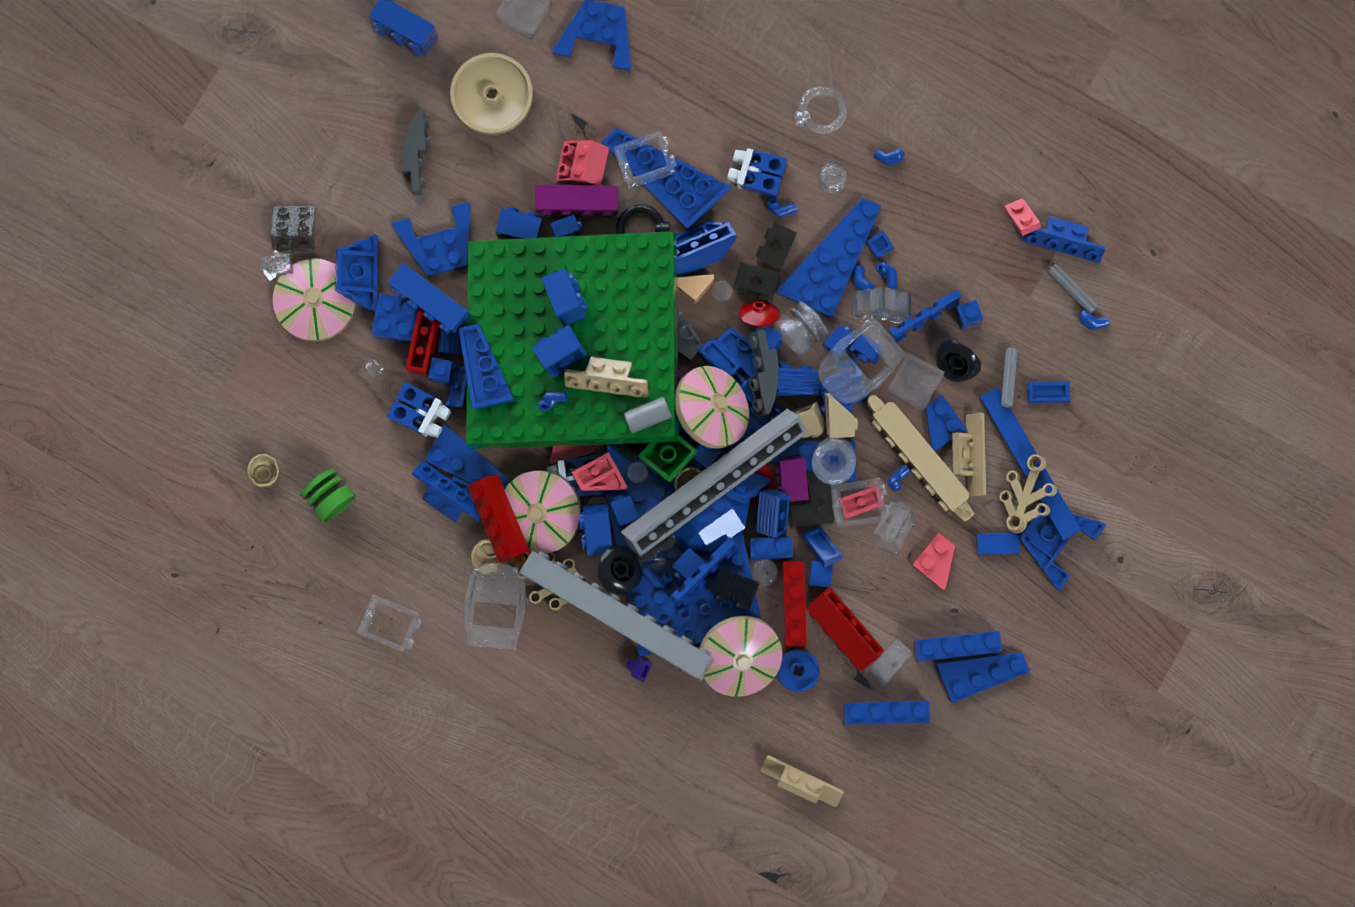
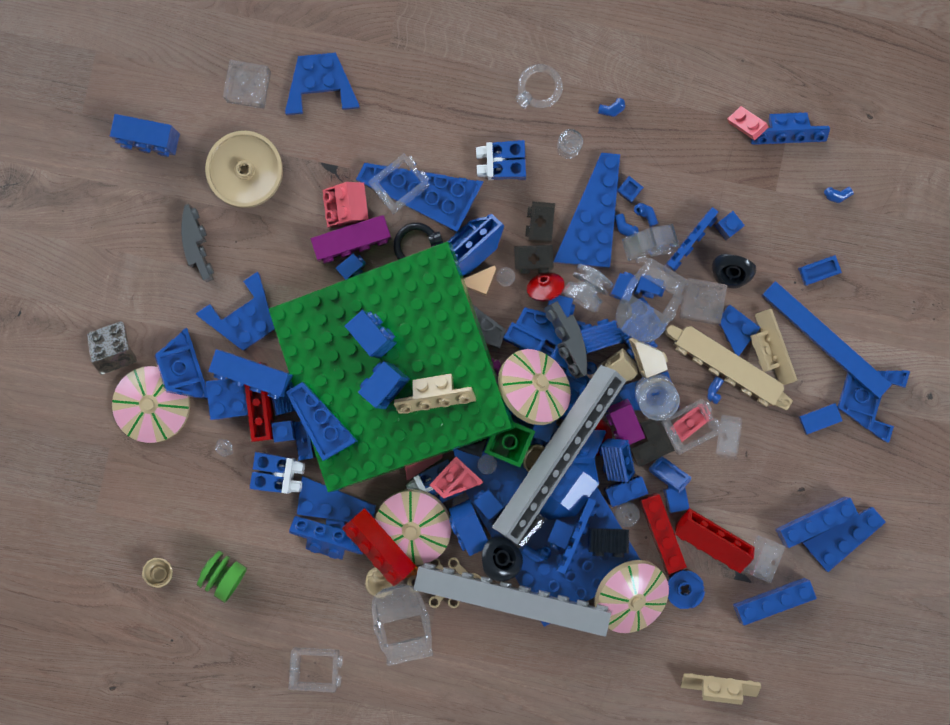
camera: 15 degrees left, 5 degrees up
clear tile [259,252,293,280] -> none
blue brick [495,207,543,239] -> none
blue arm [538,392,568,412] -> none
light grey brick [624,397,672,433] -> none
dark purple tile [625,657,652,683] -> none
blue arm [767,198,798,217] -> none
coral wing [912,533,955,591] -> none
tan plant [999,454,1057,533] -> none
light grey axle [1001,348,1018,408] -> none
light grey axle [1048,264,1097,313] -> none

